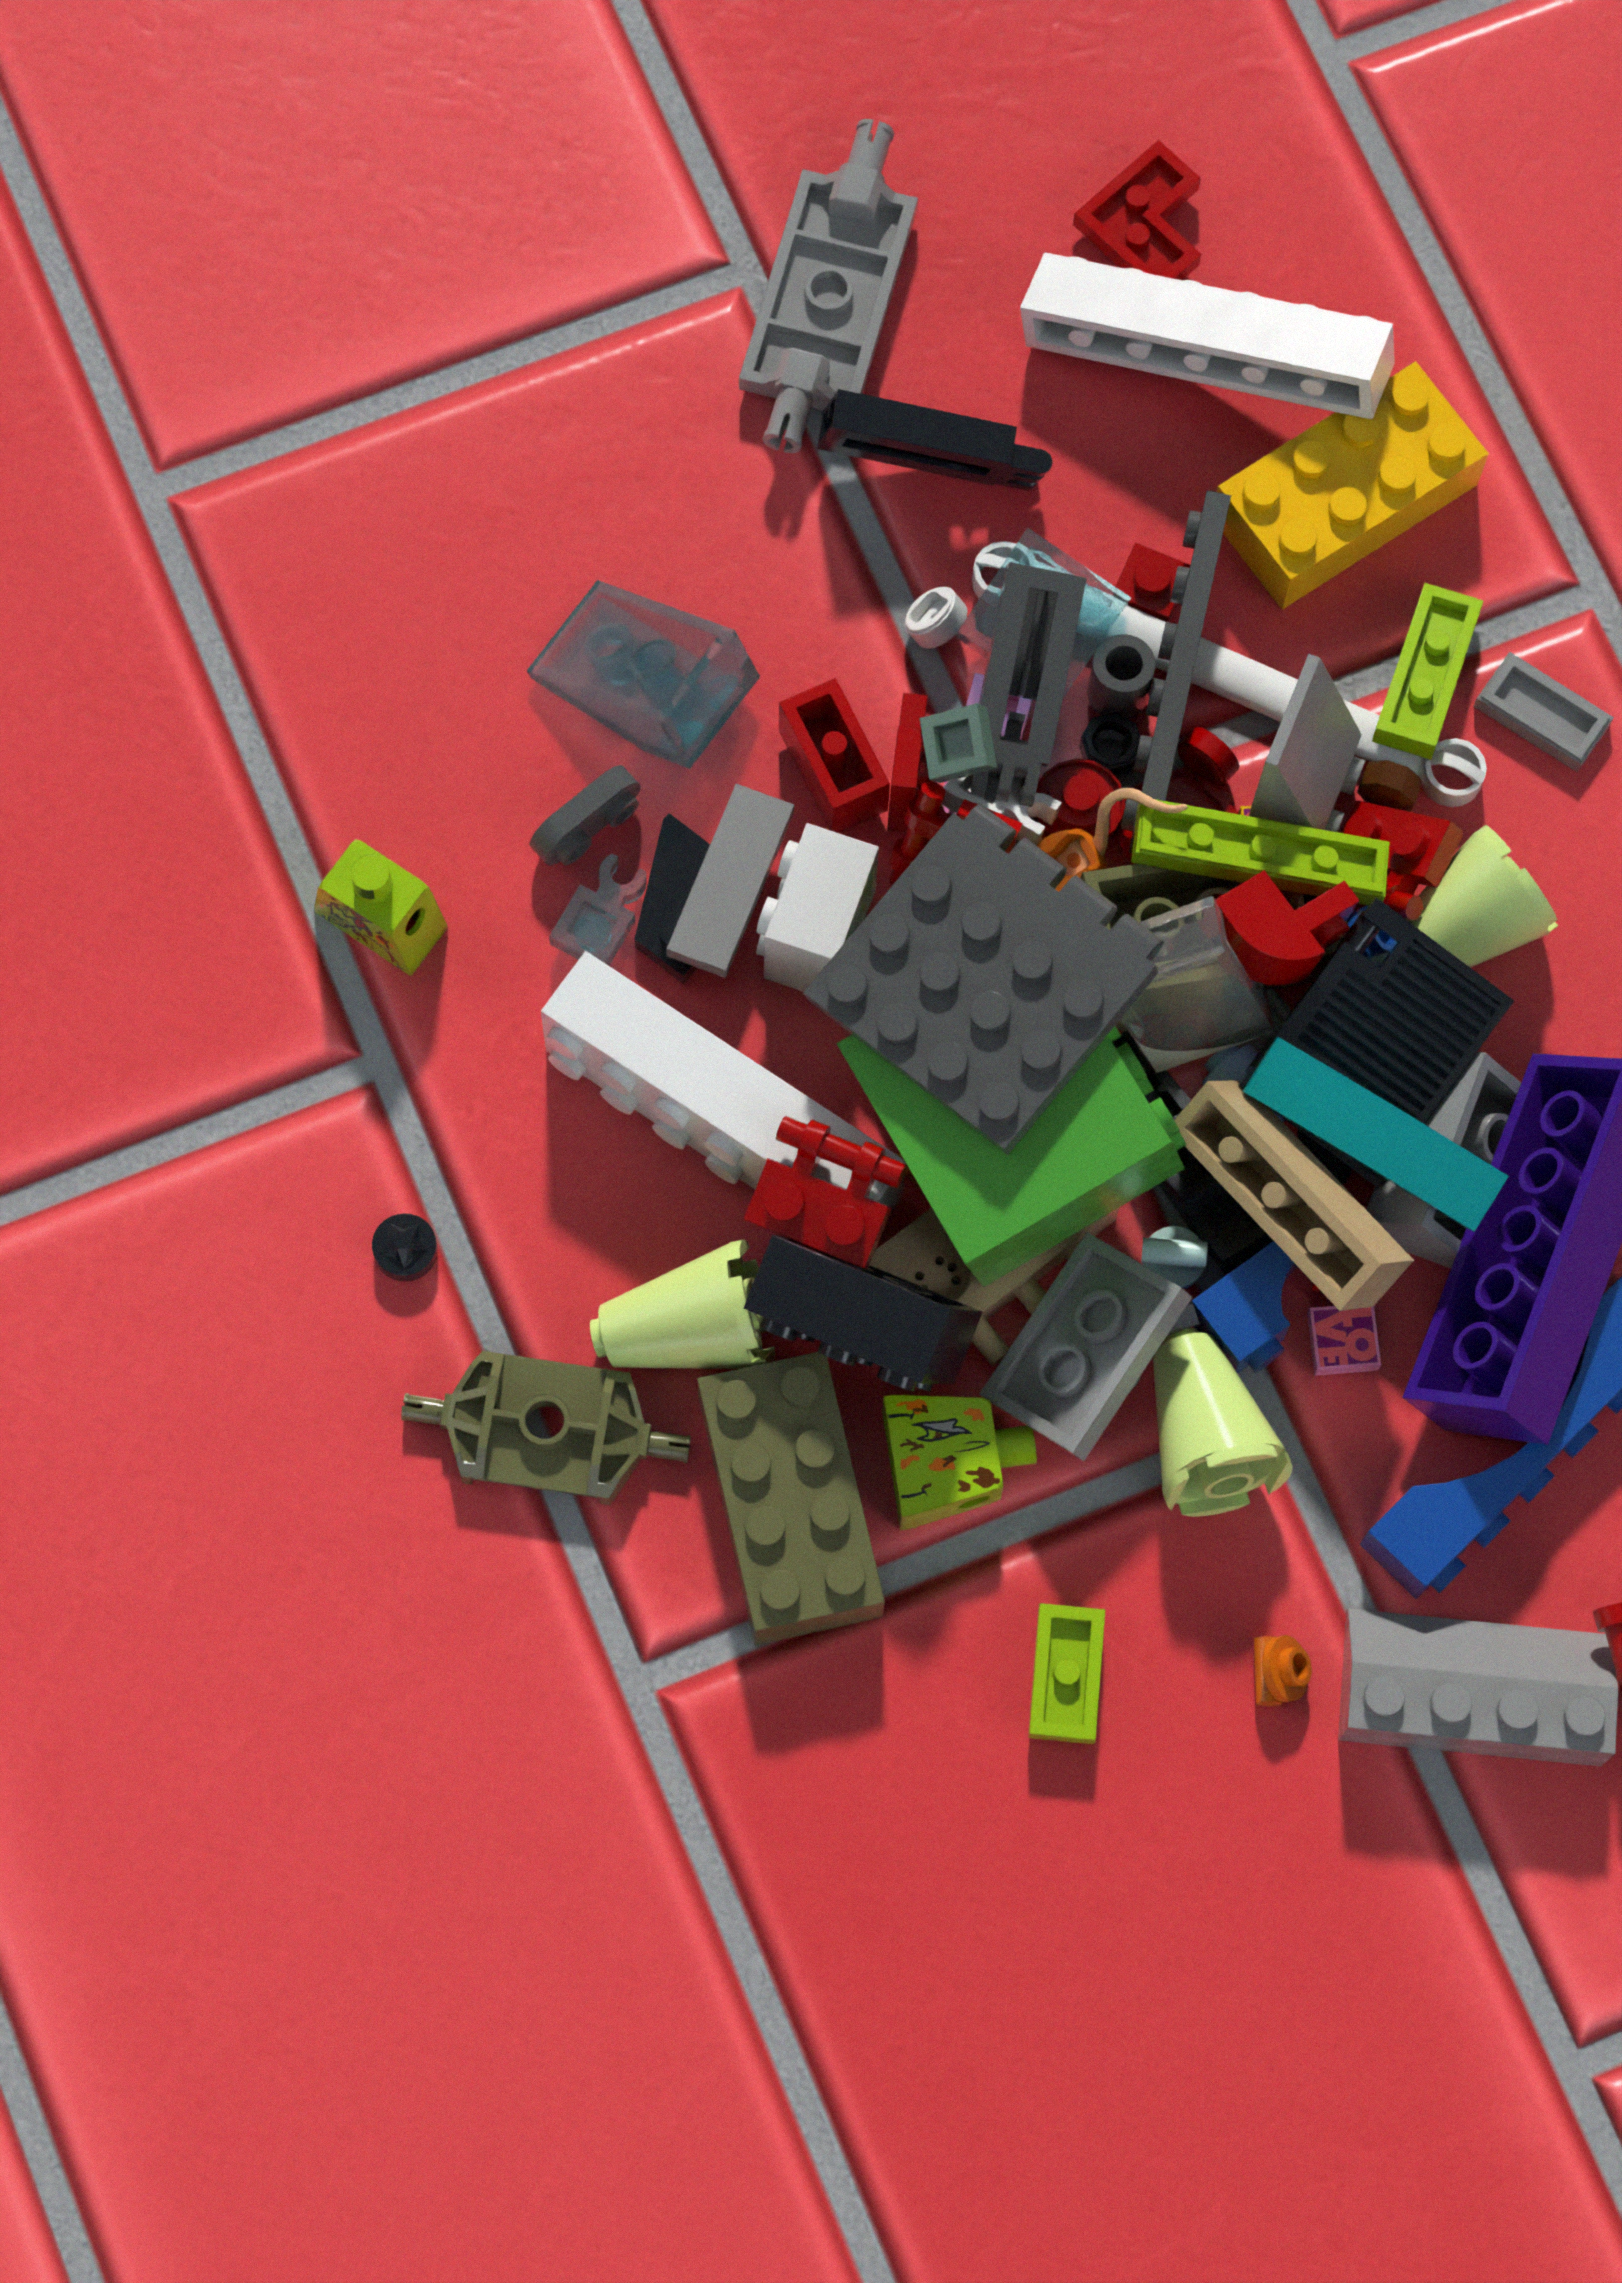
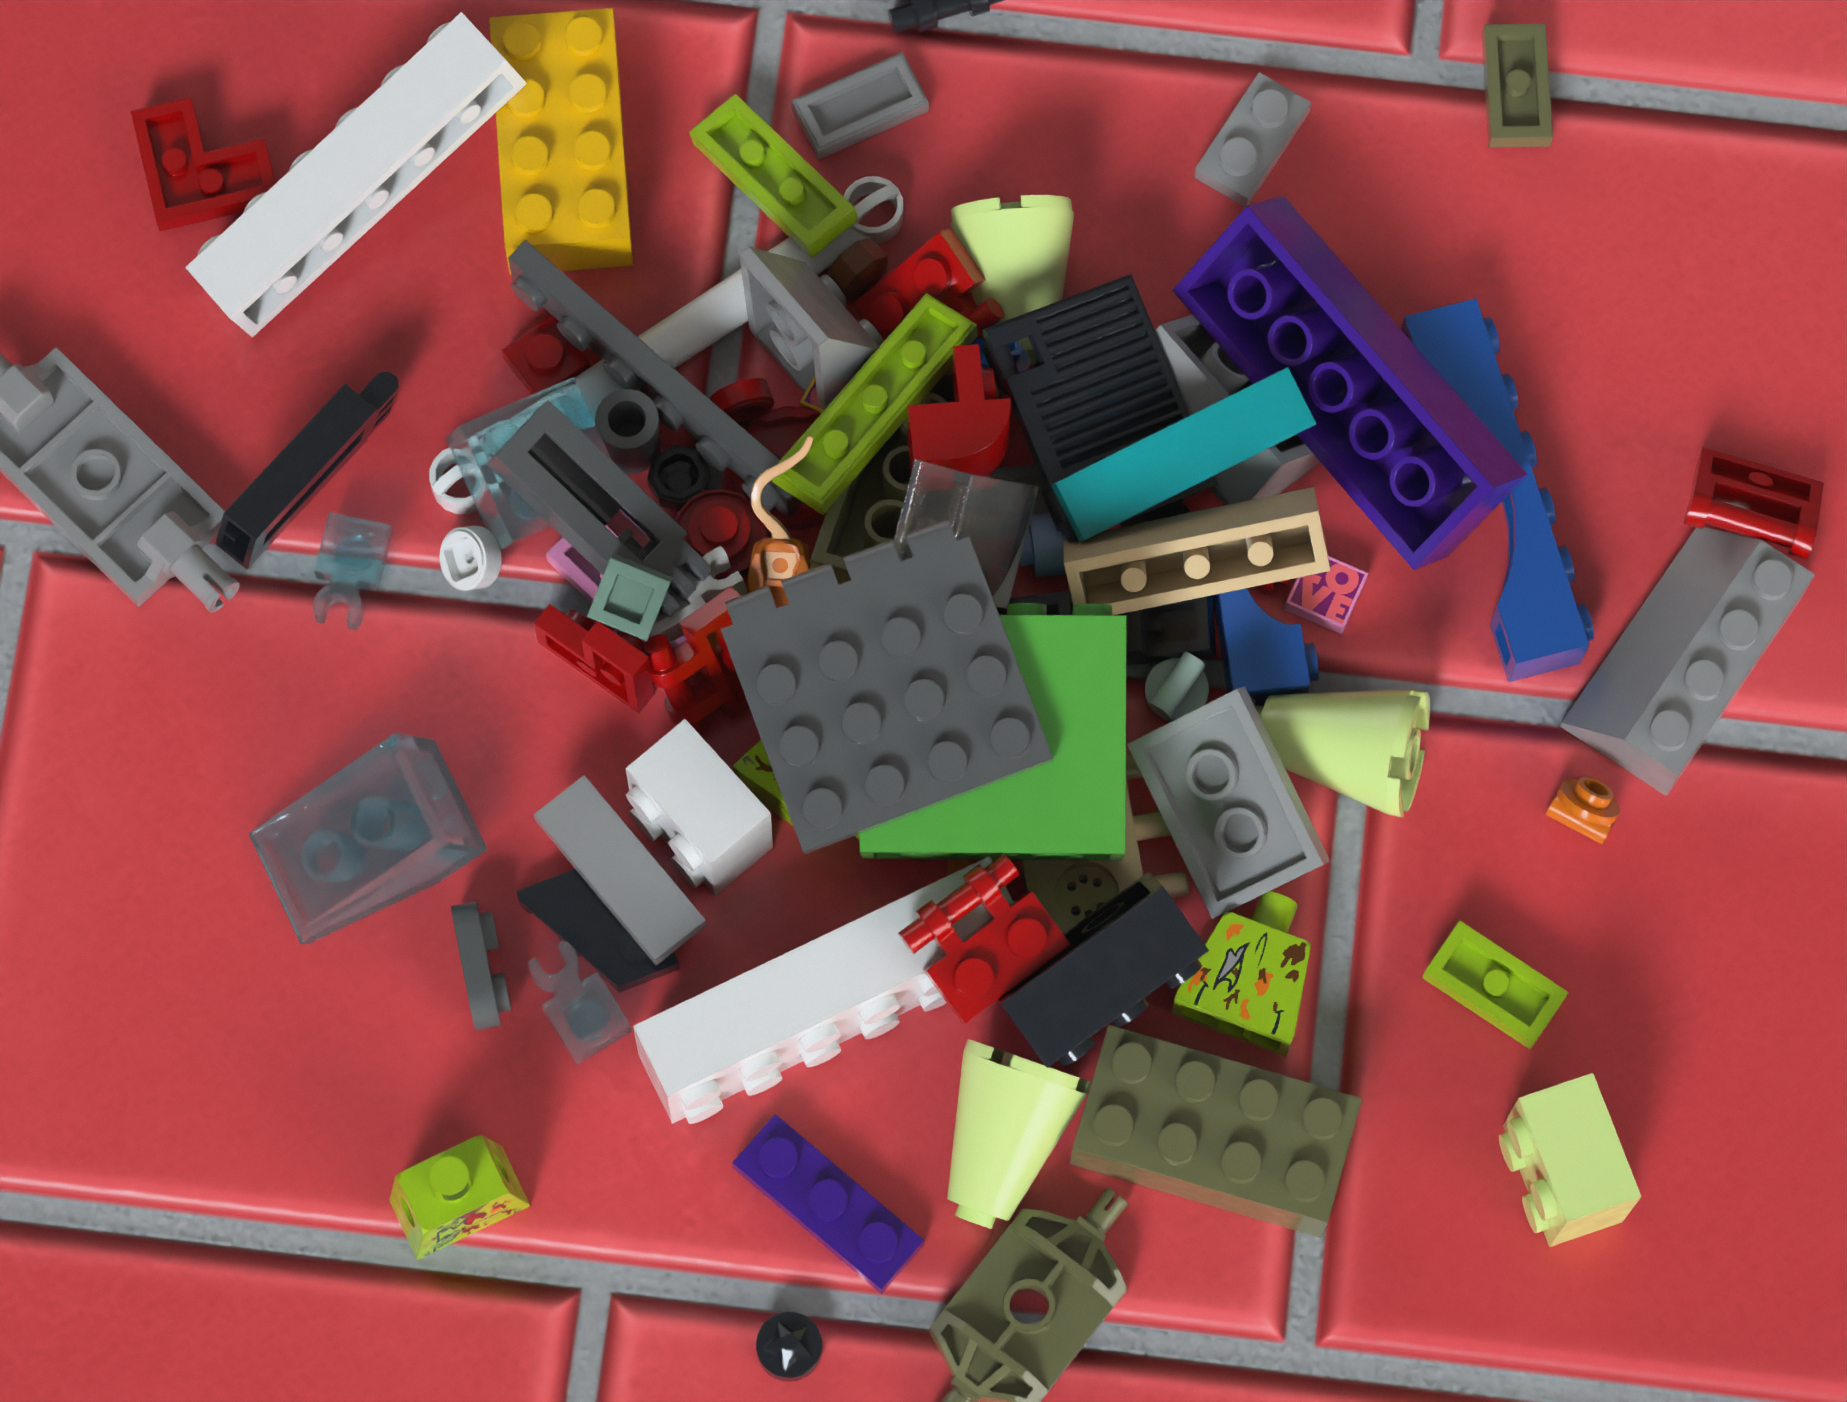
camera: 60 degrees left, 0 degrees up
red brick [779,678,890,833] -> none
none -> clear light blue plate [313,512,393,630]
none -> dark purple plate [732,1114,924,1294]
none -> yellowish green brick [1499,1073,1641,1247]

